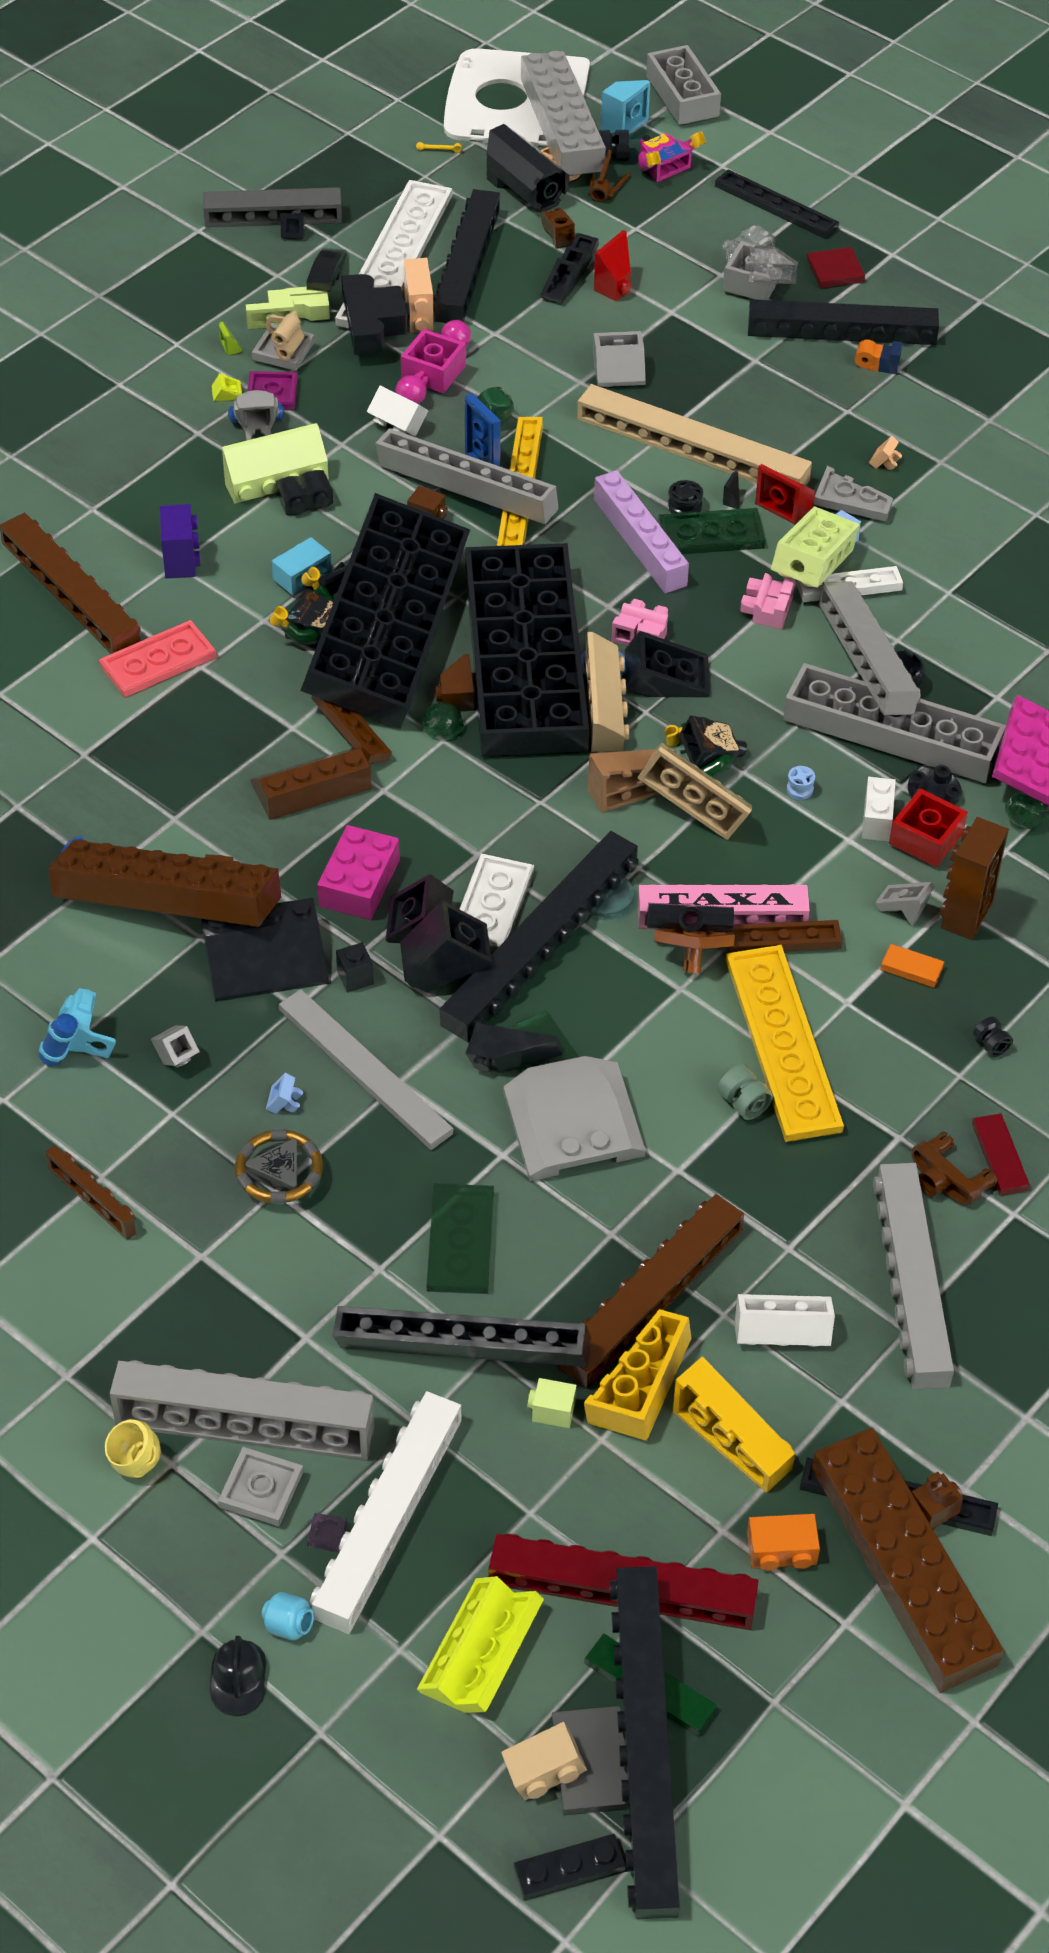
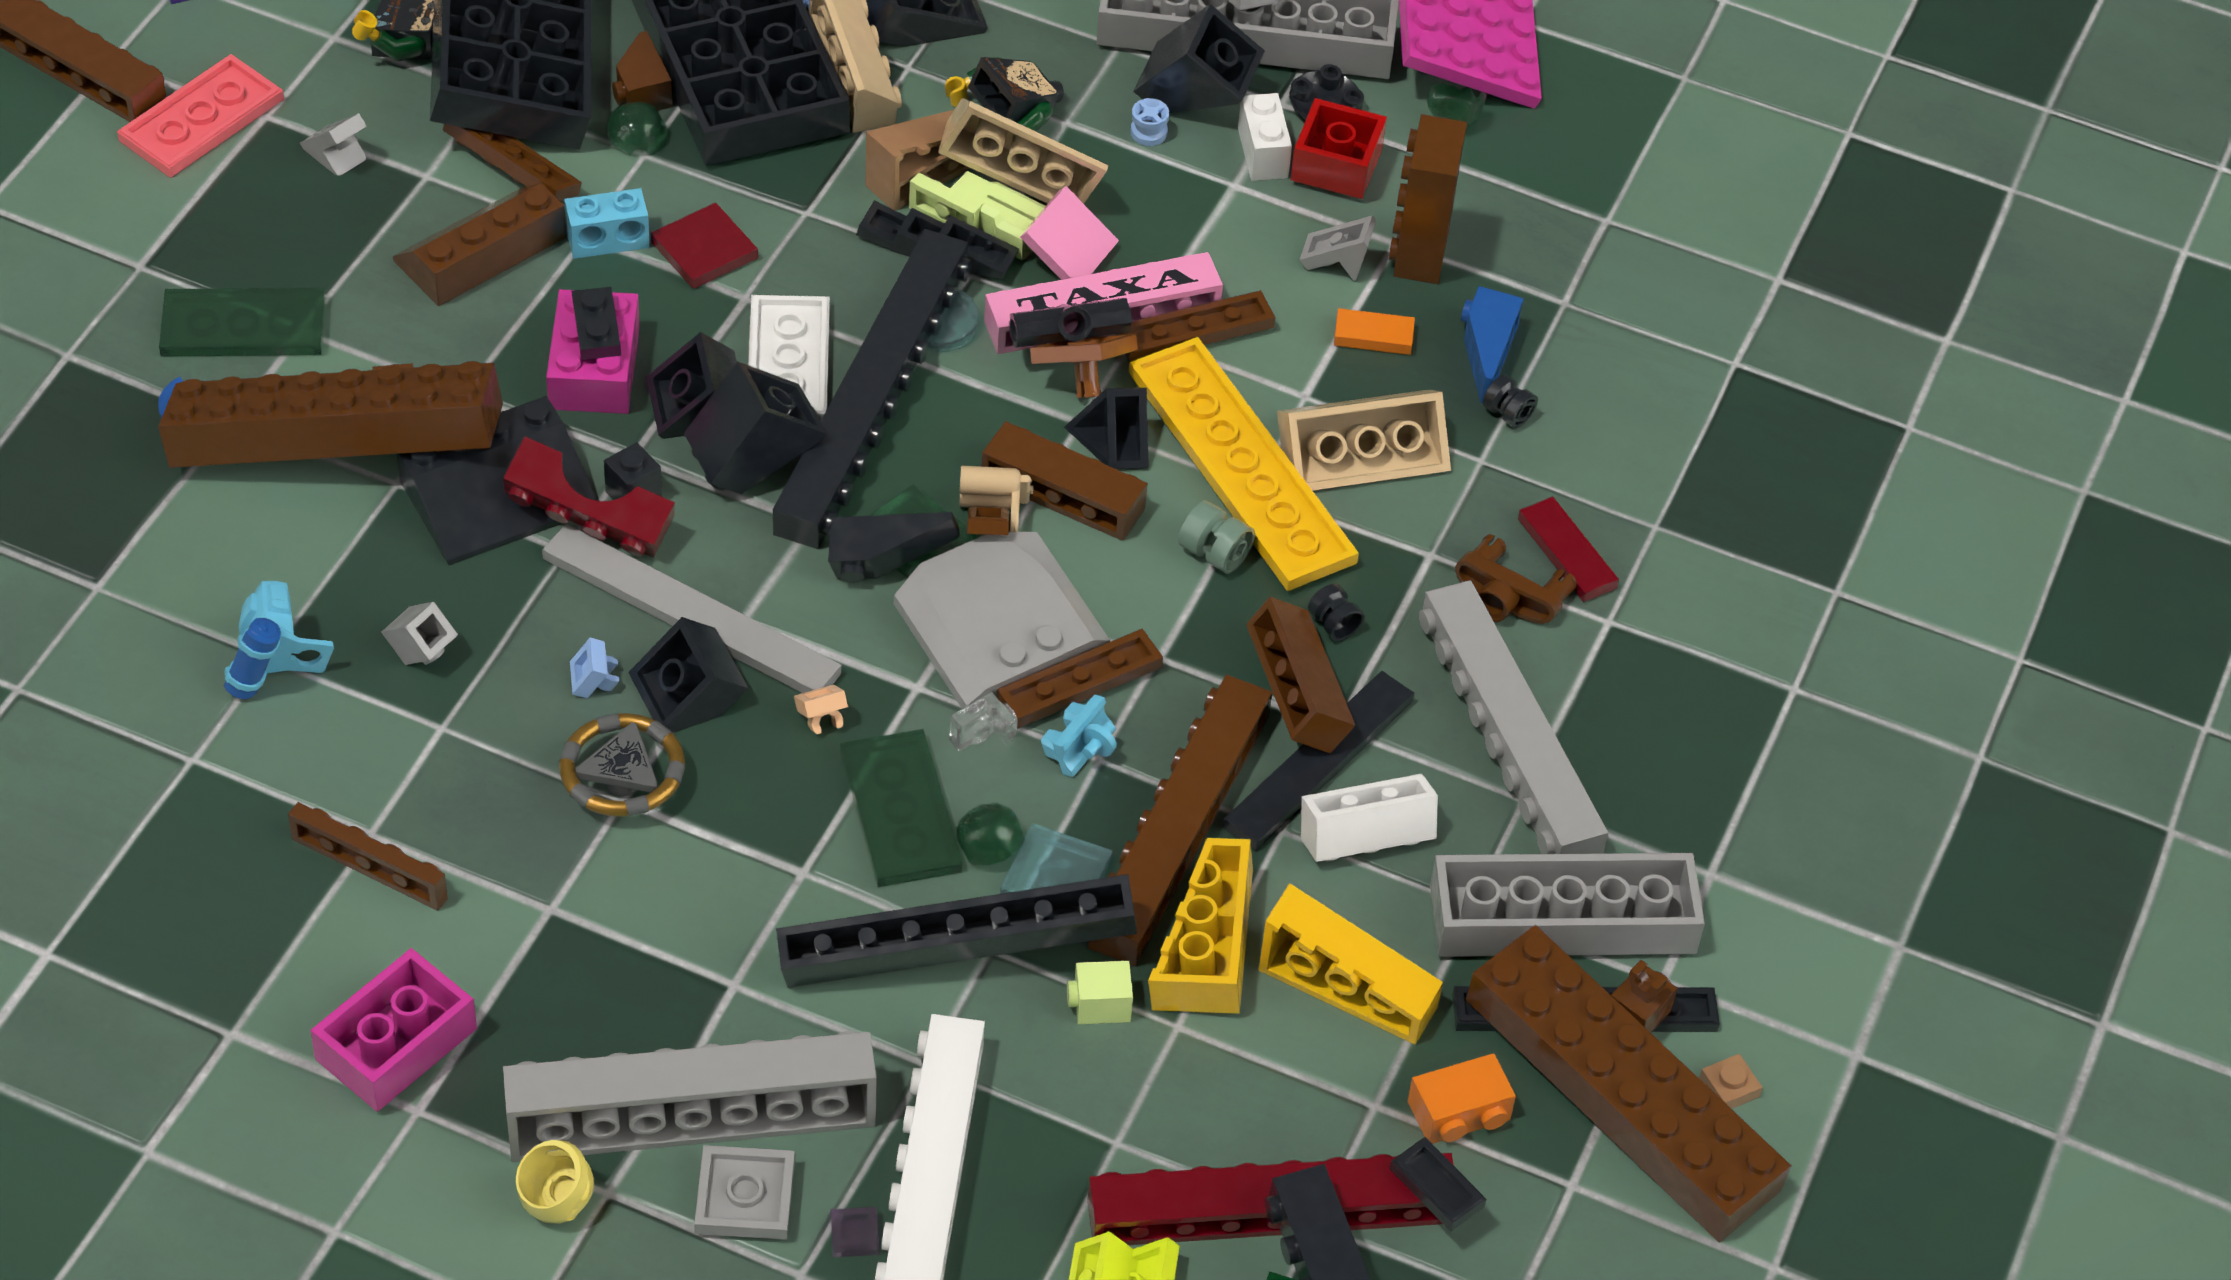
camera: 20 degrees left, 0 degrees up
none -> clear green tile [159,288,326,357]
none -> light grey slope [300,113,367,176]
none -> dark pink brick [310,948,477,1112]
none -> dark red arch [503,437,675,558]
none -> medium azure brick [564,188,650,259]
none -> black plate [571,287,621,360]
none -> black slope [628,617,748,733]
none -> dark red tile [651,202,758,289]
none -> light nougat tile [794,685,848,734]
none -> black slope [856,200,1019,279]
none -> yellowish green plate [909,171,1046,260]
none -> clear bracket [949,692,1018,752]
none -> clear green hair [956,802,1025,865]
none -> tan piece [959,466,1033,532]
none -> reddish brown tile [967,506,1009,535]
none -> reddish brown brick [981,421,1148,541]
none -> reddish brown plate [997,628,1163,729]
none -> clear light blue tile [1000,823,1112,894]
none -> bright pink tile [1020,186,1119,280]
none -> medium azure hips [1041,694,1117,777]
none -> black slope [1064,387,1149,469]
none -> black slope [1133,4,1265,114]
none -> black tile [1223,671,1414,851]
none -> reddish brown brick [1246,596,1355,753]
none -> tan slope [1277,390,1451,491]
none -> black wheel [1308,583,1365,641]
none -> black tile [1390,1137,1487,1231]
none -> light grey brick [1430,853,1705,957]
none -> blue slope [1461,286,1524,404]
none -> medium nougat plate [1699,1054,1763,1109]

